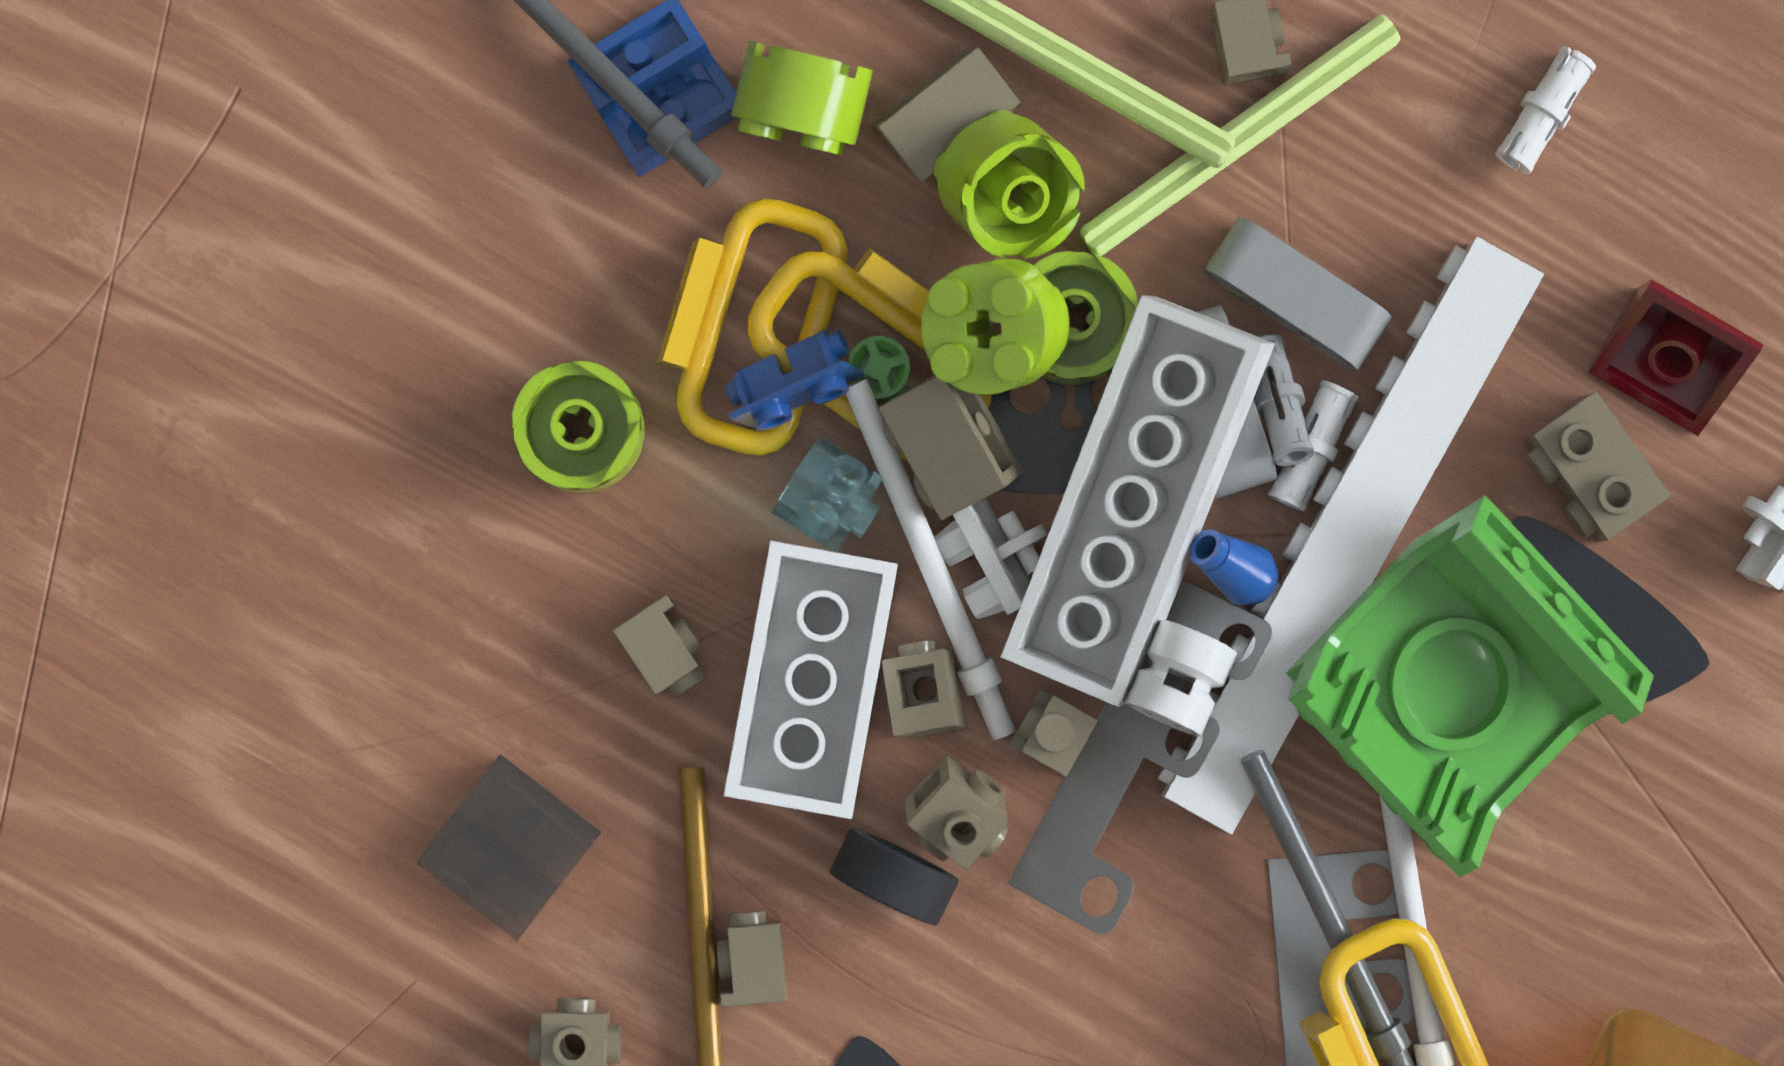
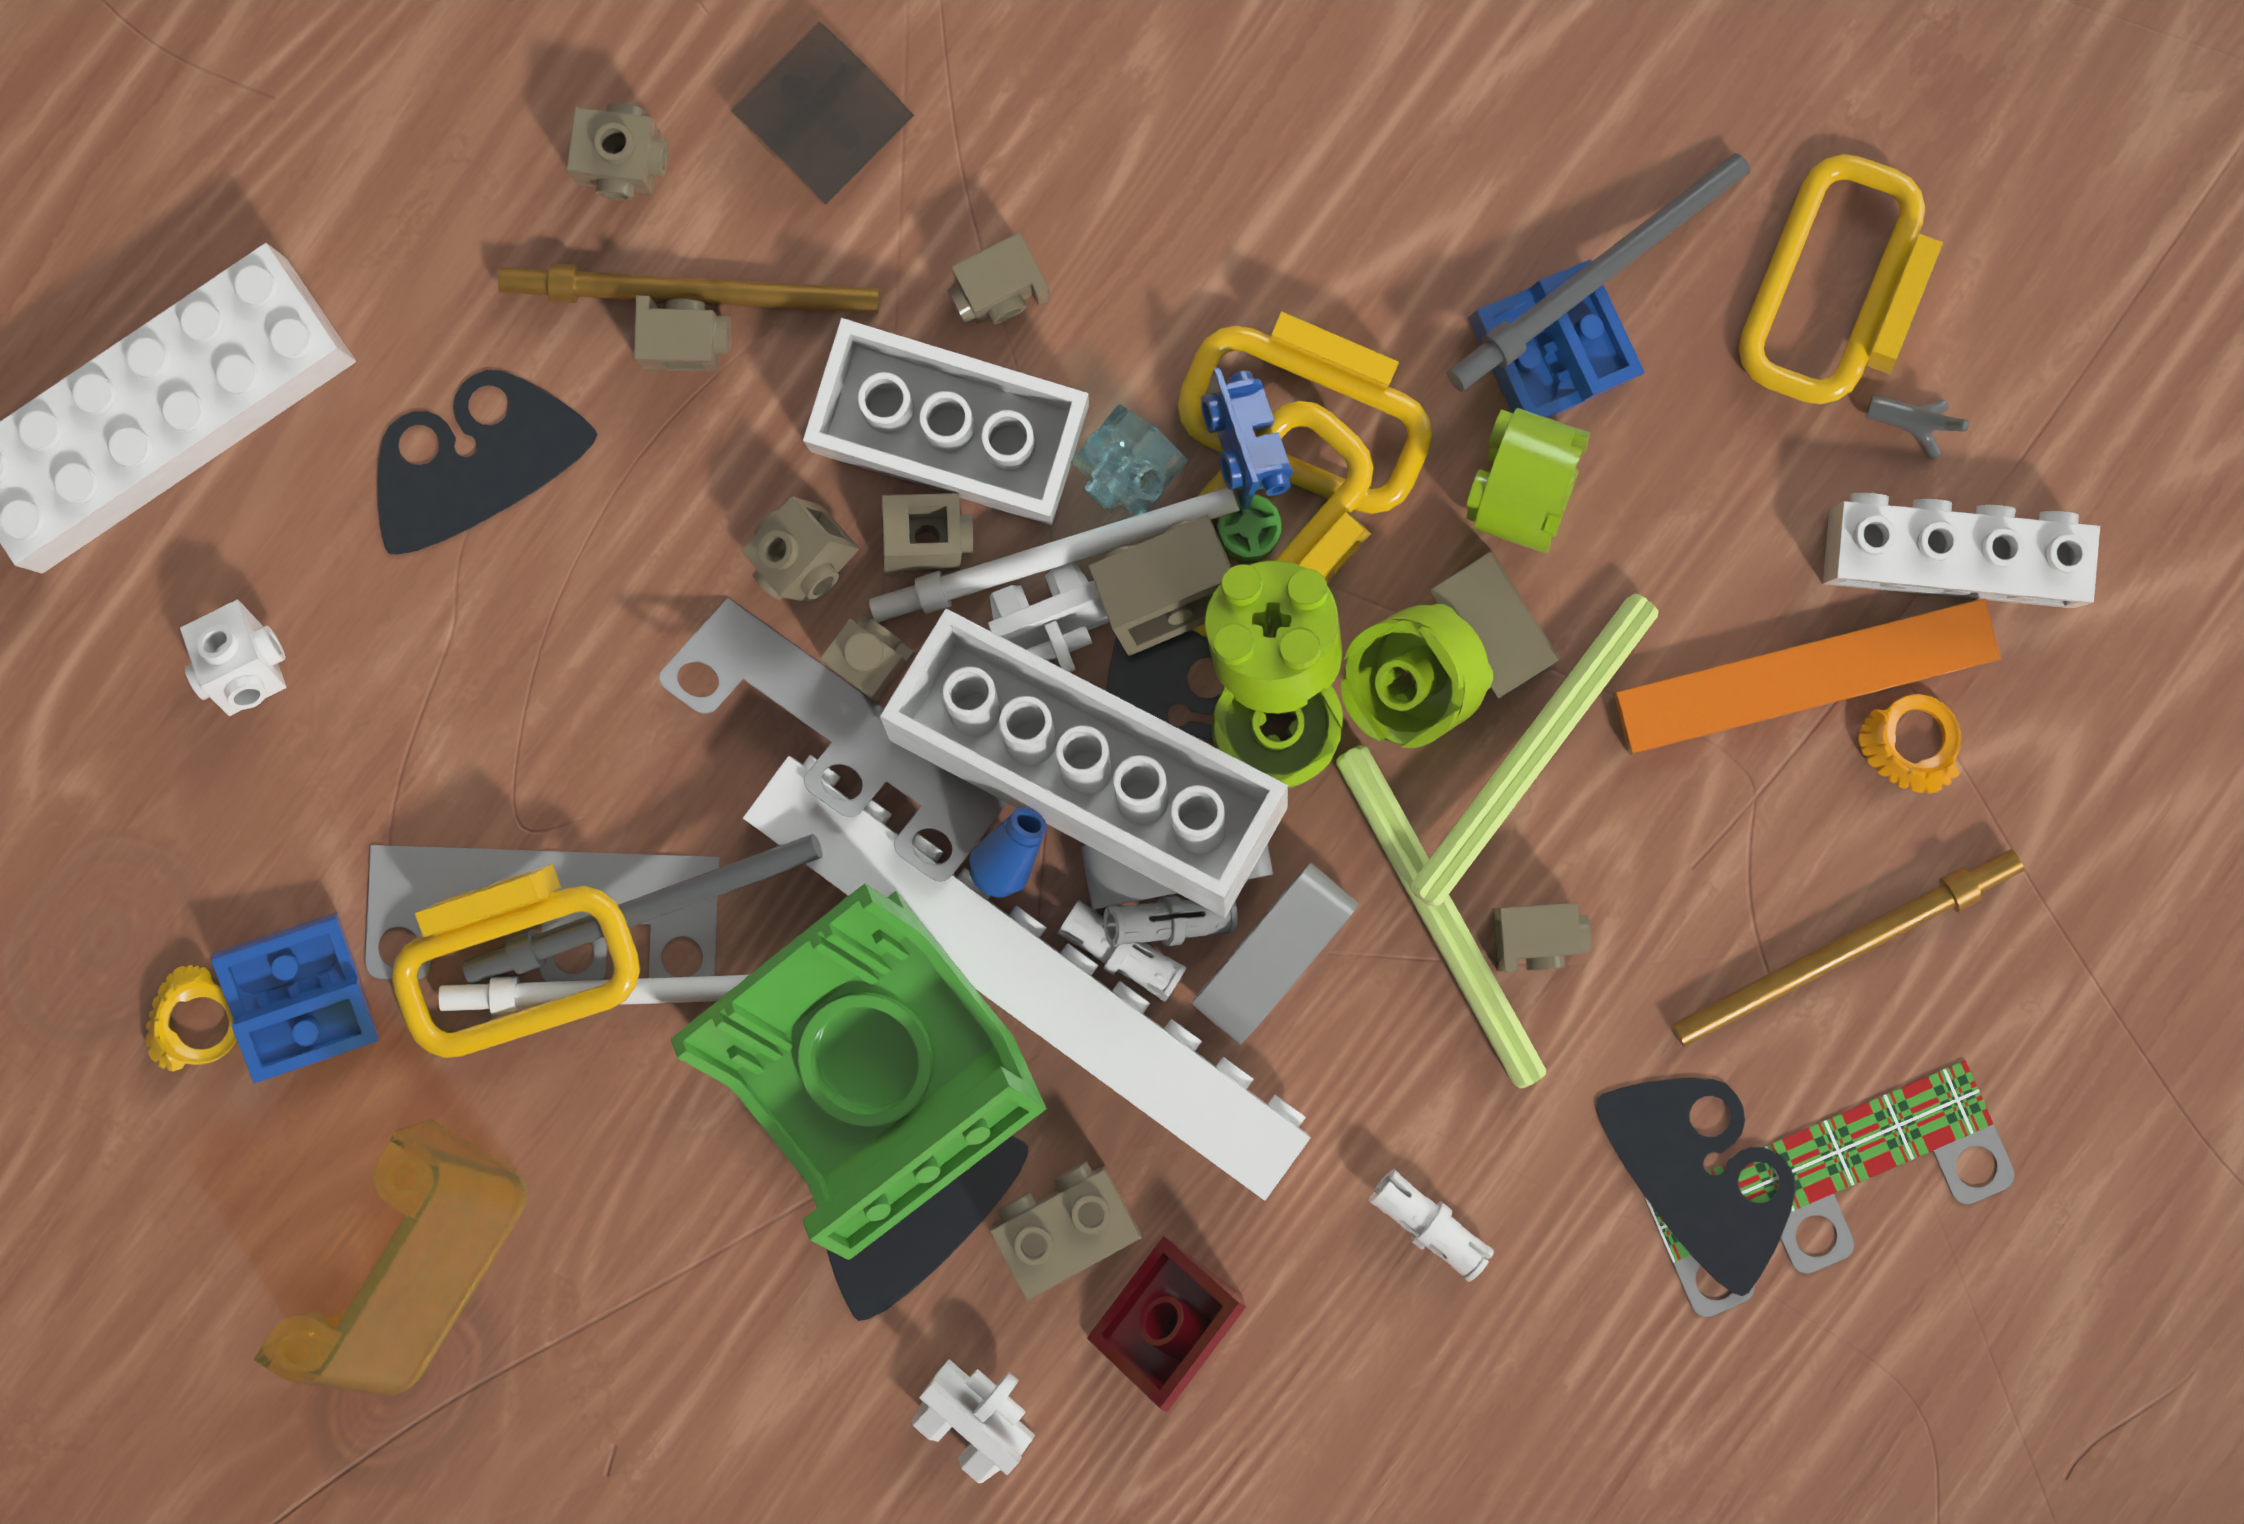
camera: 95 degrees right, 0 degrees up
lime brick [512,361,645,493] -> none
black tyre [829,827,959,926] -> none
white wheel [1124,620,1237,737] -> none

